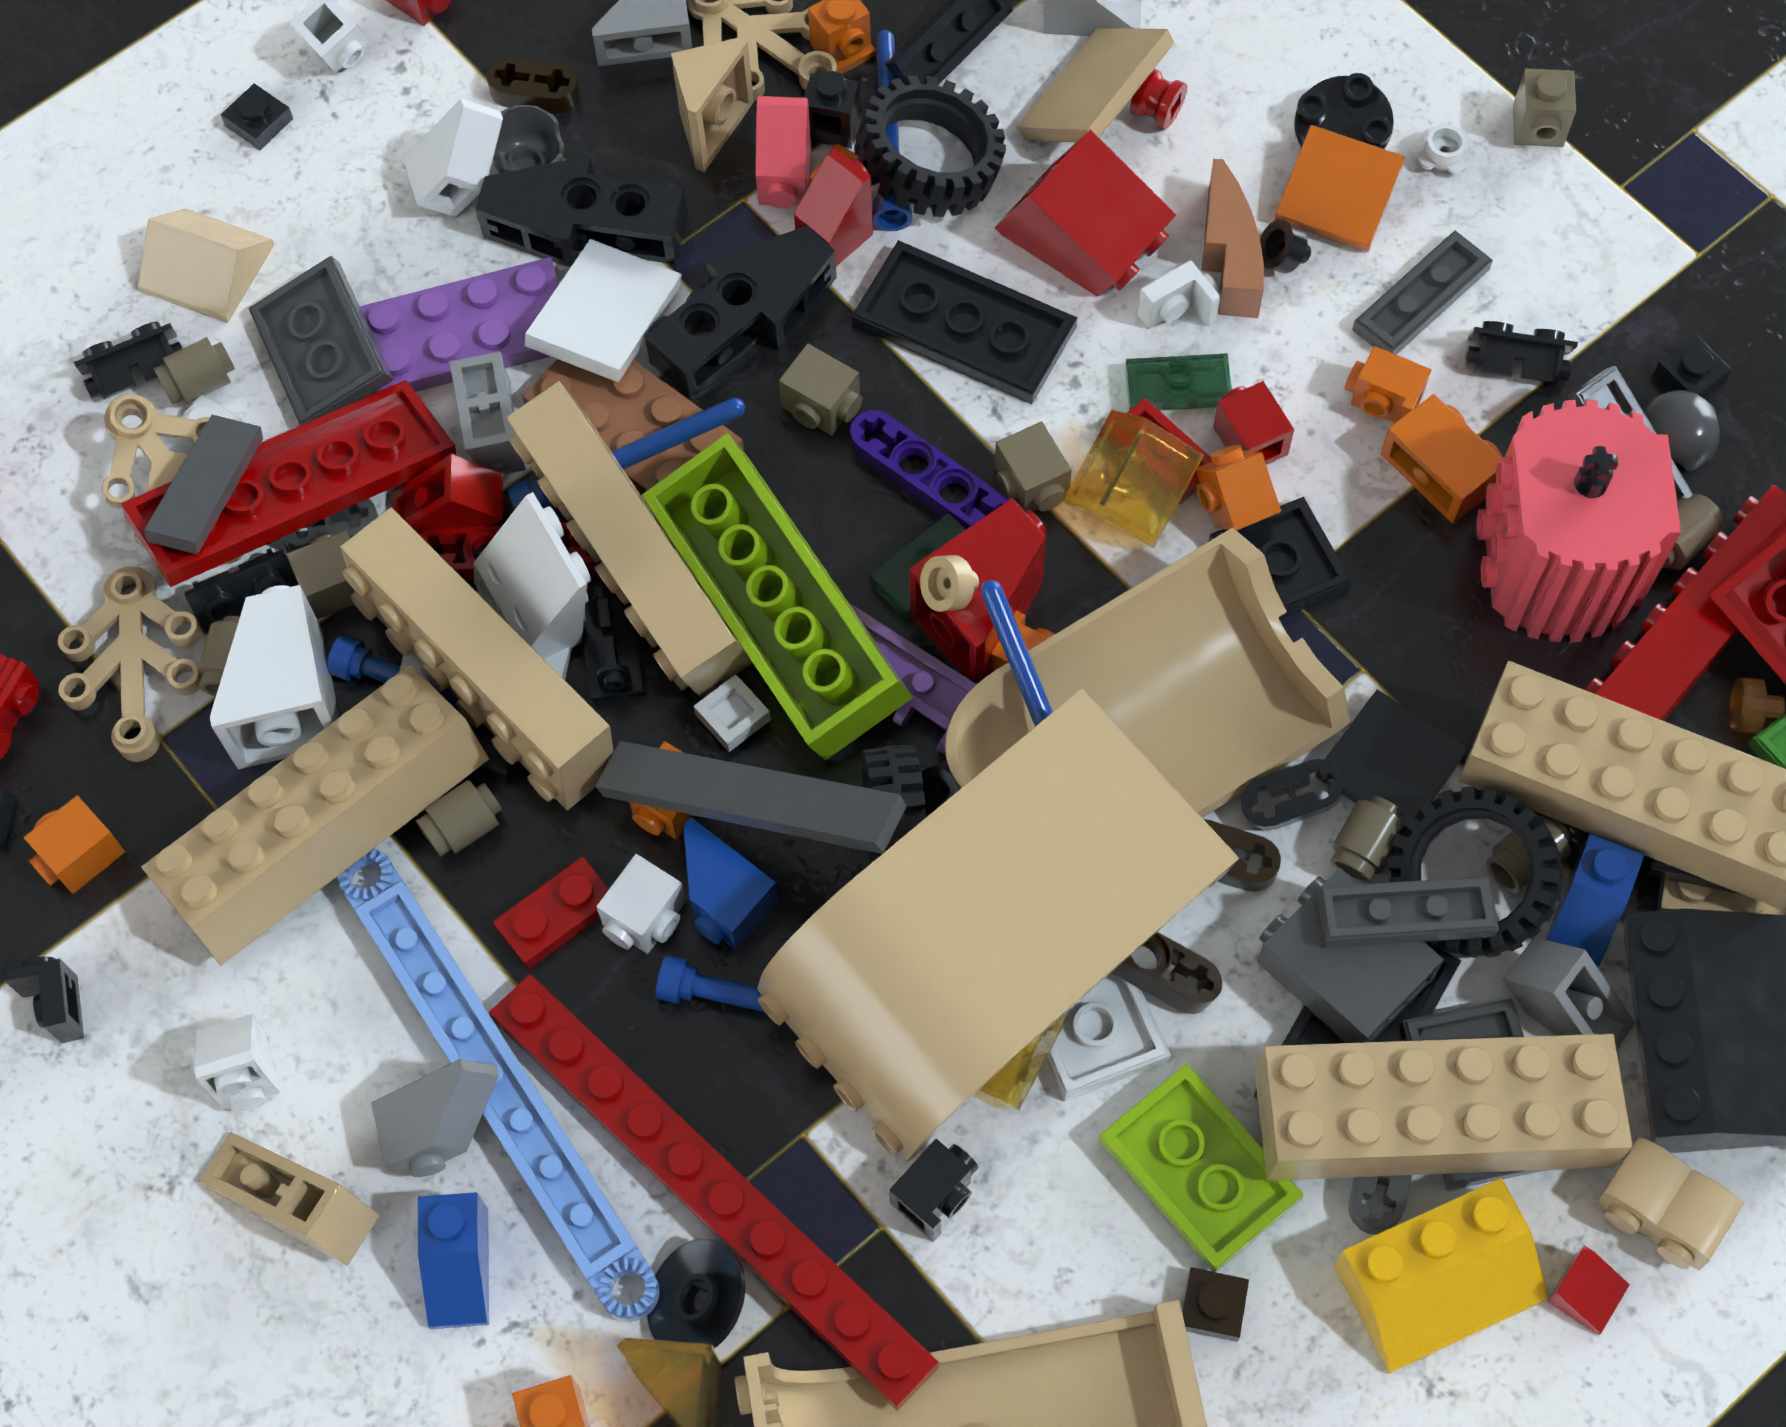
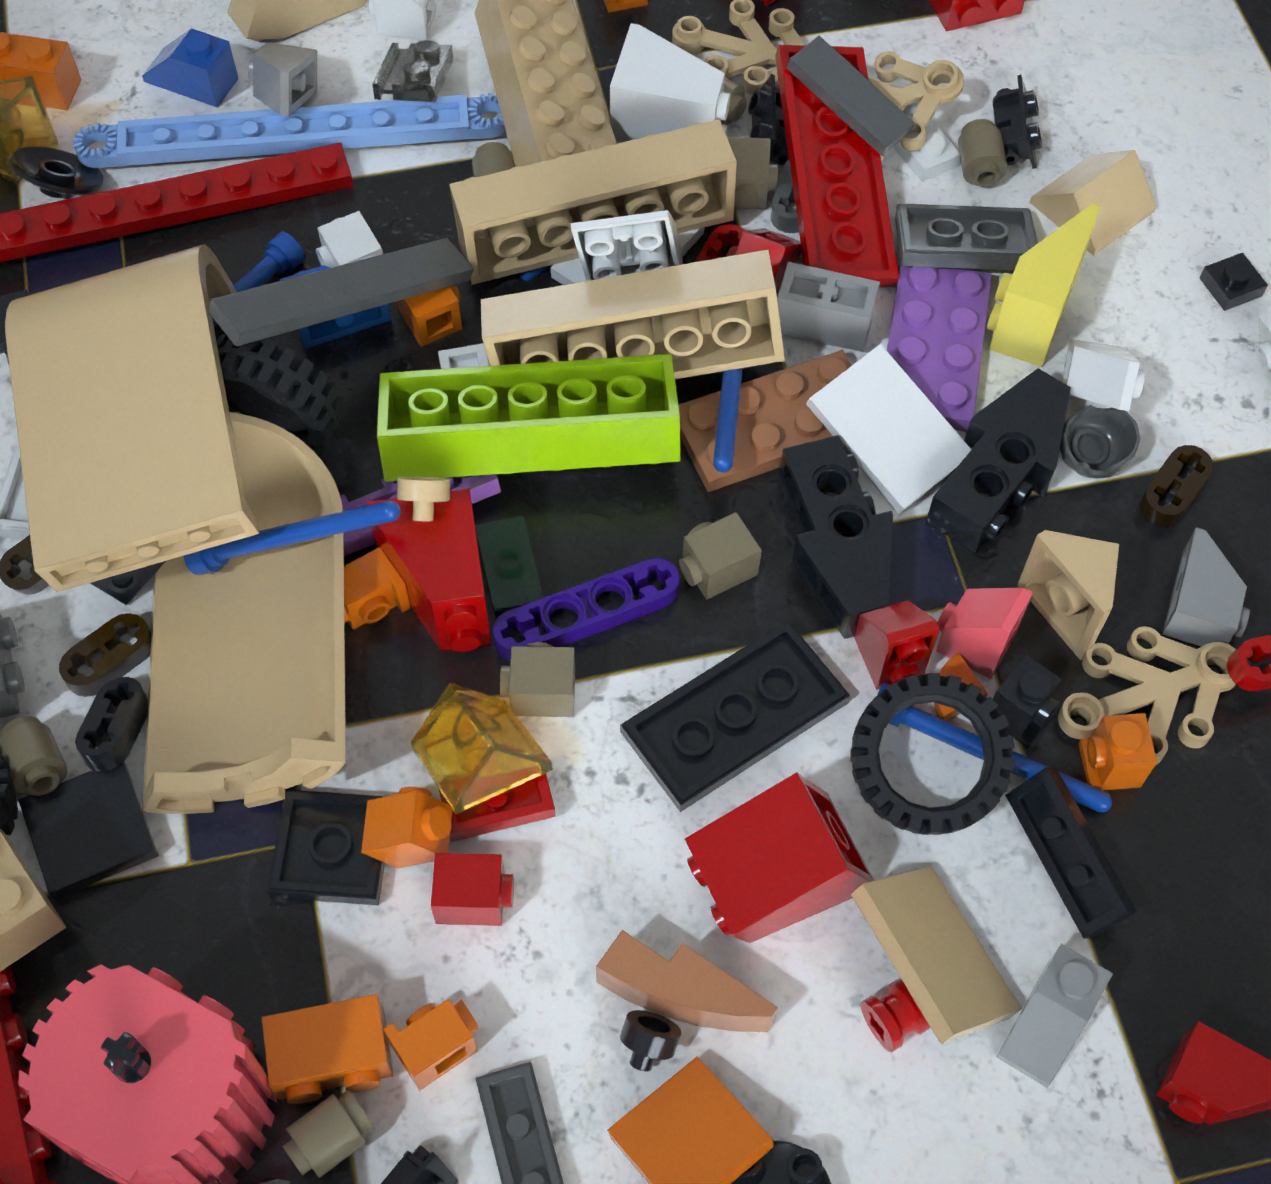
camera: 115 degrees right, 5 degrees down
red plate [493,856,609,970] -> none
clear green plate [1125,353,1232,410] -> none
white bracket [1137,260,1221,330] -> none
none -> dark tan brick [283,1090,376,1178]
none -> clear smoke plate [372,40,453,102]
none -> light yellow slope [986,203,1101,367]

